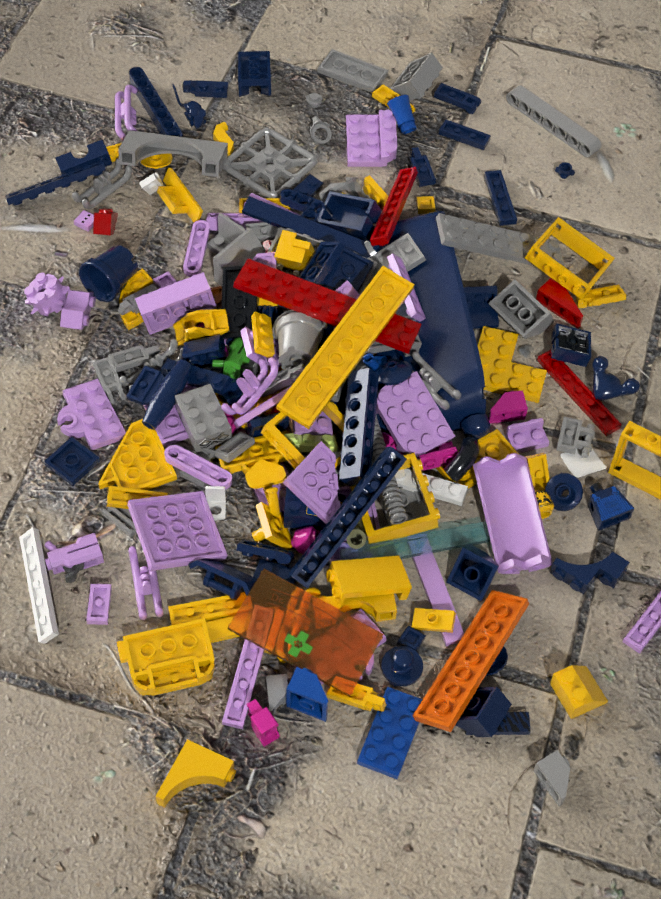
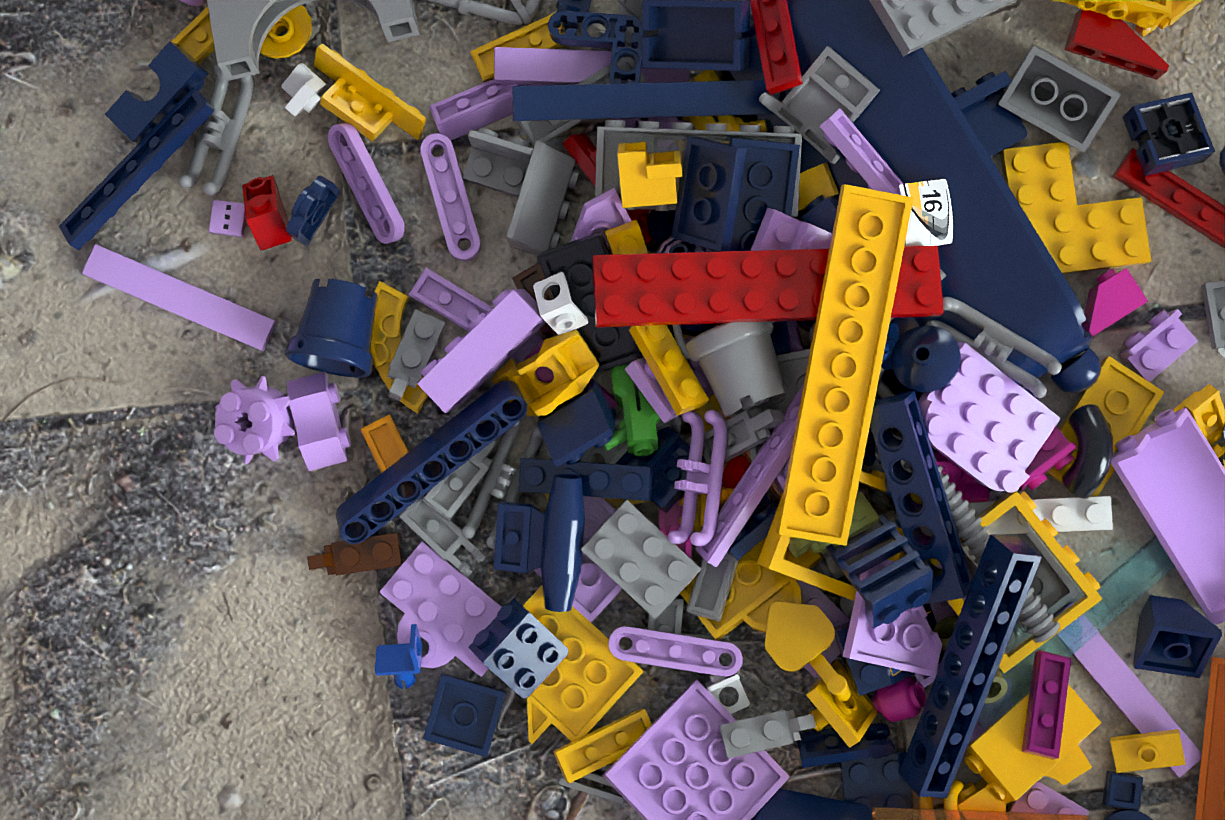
camera: 20 degrees left, 30 degrees up
none -> lavender tile [82,244,277,352]
none -> dark blue plate [286,175,341,247]
none -> reddish brown hinge [307,533,403,576]
none -> lavender plate [328,123,405,244]
none -> dark blue beam [336,380,527,544]
none -> light orange tile [360,414,409,473]
none -> blue bracket [375,624,422,689]
none -> bracket [468,598,568,698]
none -> white bracket [533,272,588,335]
none -> light grey hinge [719,710,816,759]
none -> dark blue plate [826,515,933,629]
none -> sticker [899,179,953,246]
none -> magenta tile [1022,650,1071,759]

